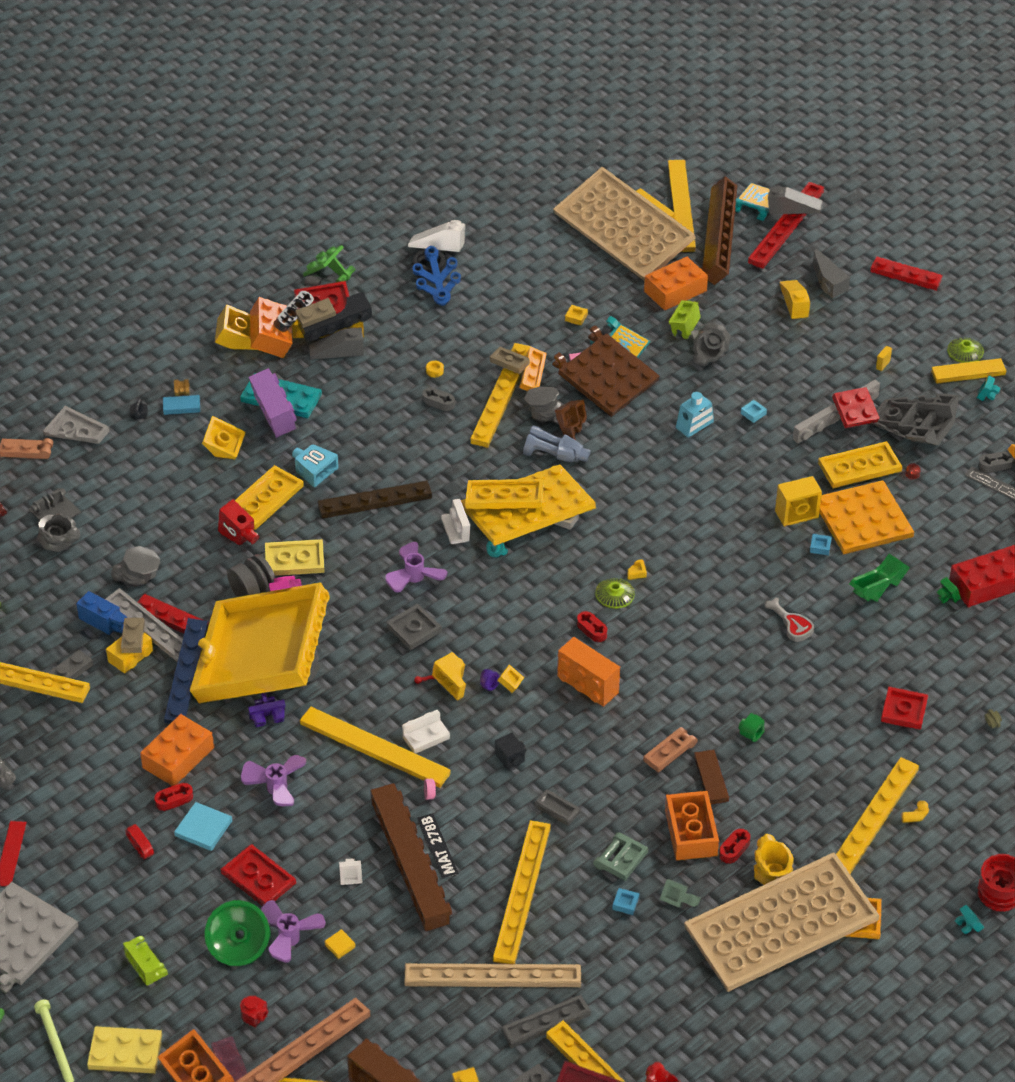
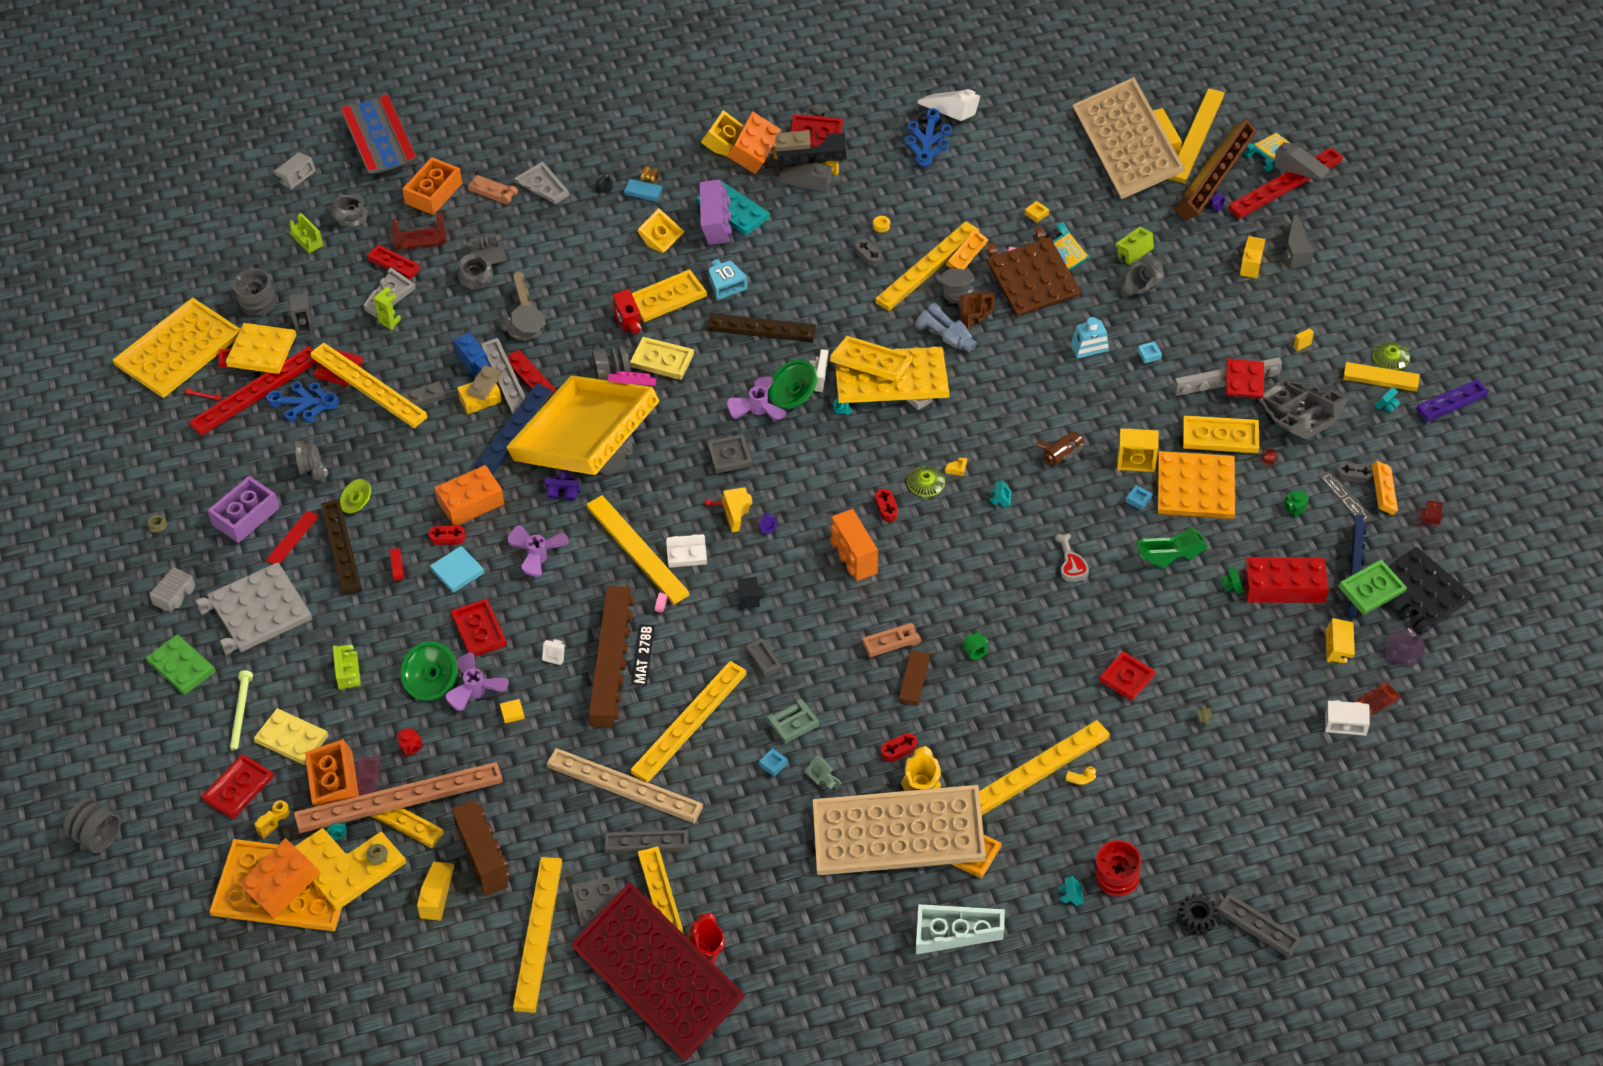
camera: 25 degrees right, 5 degrees up
yellow arm [198,638,217,664] -> none
black beam [274,291,314,332] -> none
bright green plate [303,245,355,282] -> none
dark tan plate [490,347,530,374] -> none
yellow plate [497,665,524,693] -> none
orange brick [644,256,708,311] -> none
orange brick [665,791,719,861] -> none
red plate [870,256,943,291] -> none
none -> dark brown plate [321,499,362,595]
none -> lime dish [340,479,371,514]
none -> dark tan plate [514,272,532,306]
none -> green dish [768,359,817,409]
none -> light aqua wedge [916,904,1005,954]
none -> teal tile [989,480,1012,508]
none -> reddish brown piece [1036,431,1084,466]
none -> dark purple tile [1208,193,1225,211]
none -> green plate [1284,491,1309,517]

